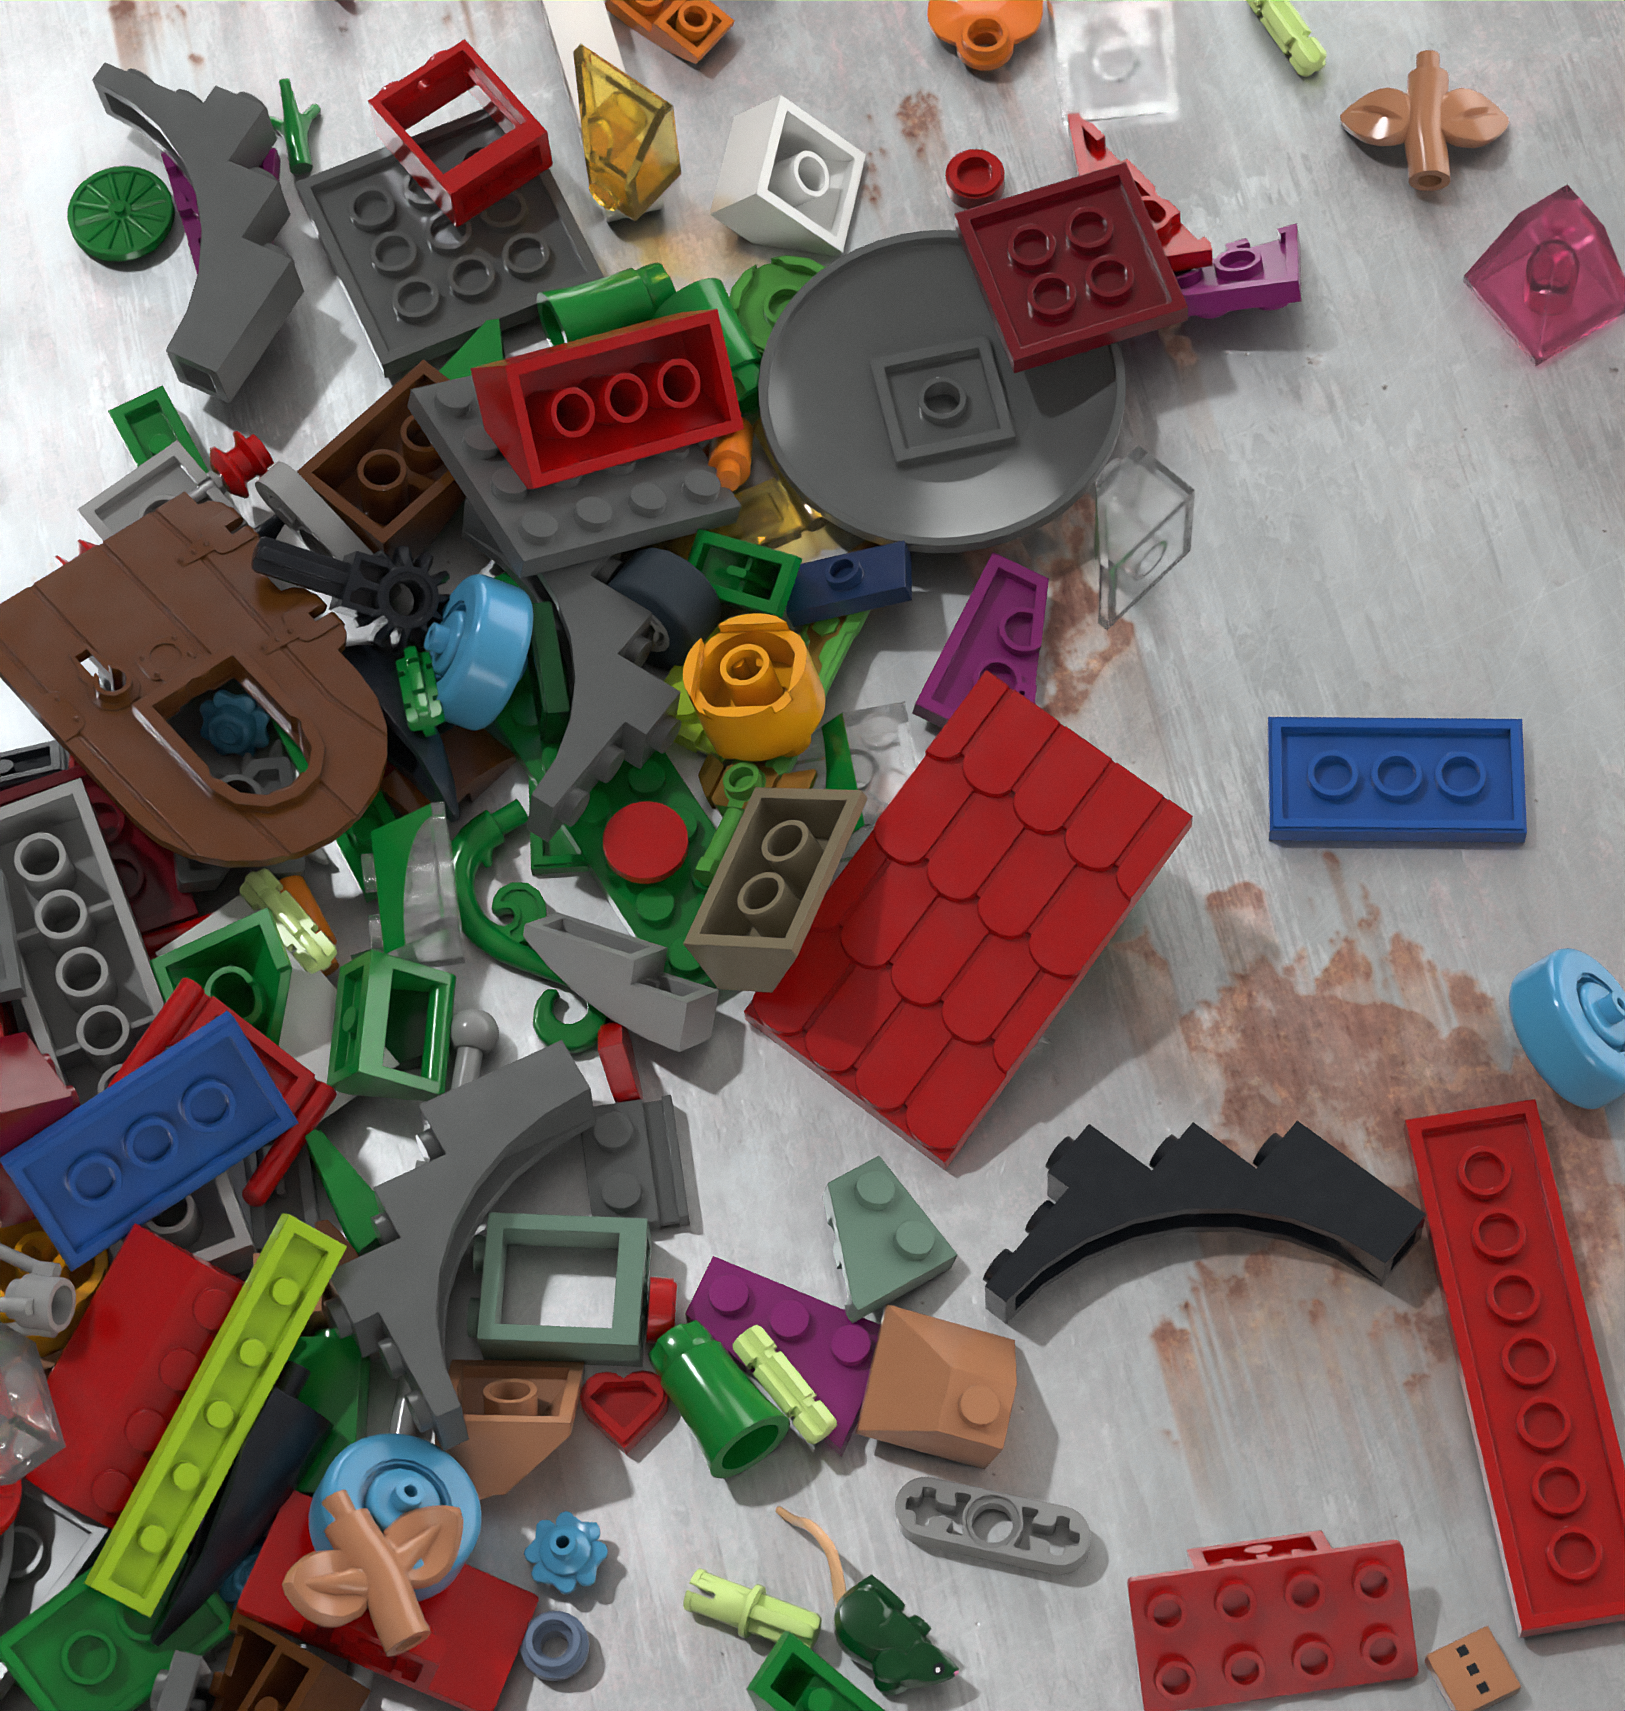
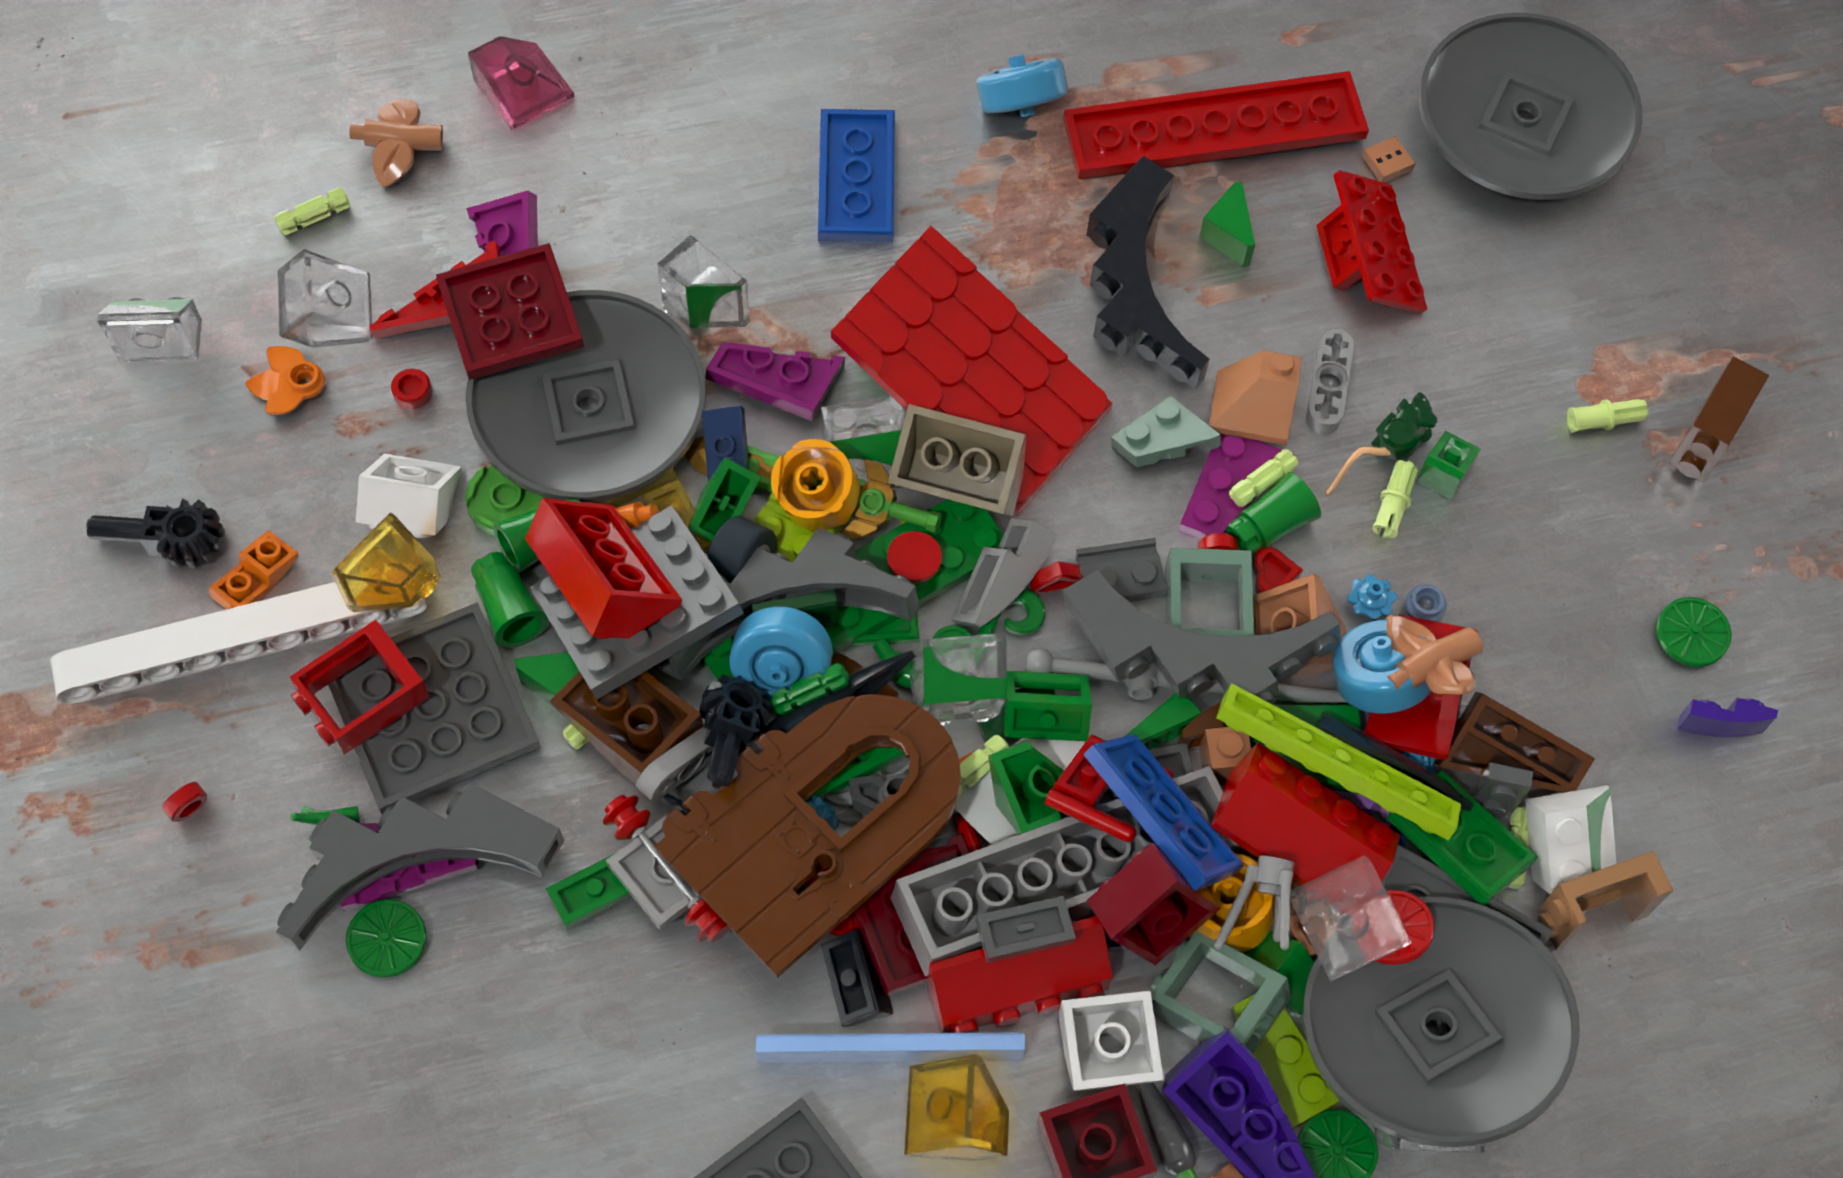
camera: 100 degrees left, 0 degrees up
none -> green slope [1199,182,1255,267]

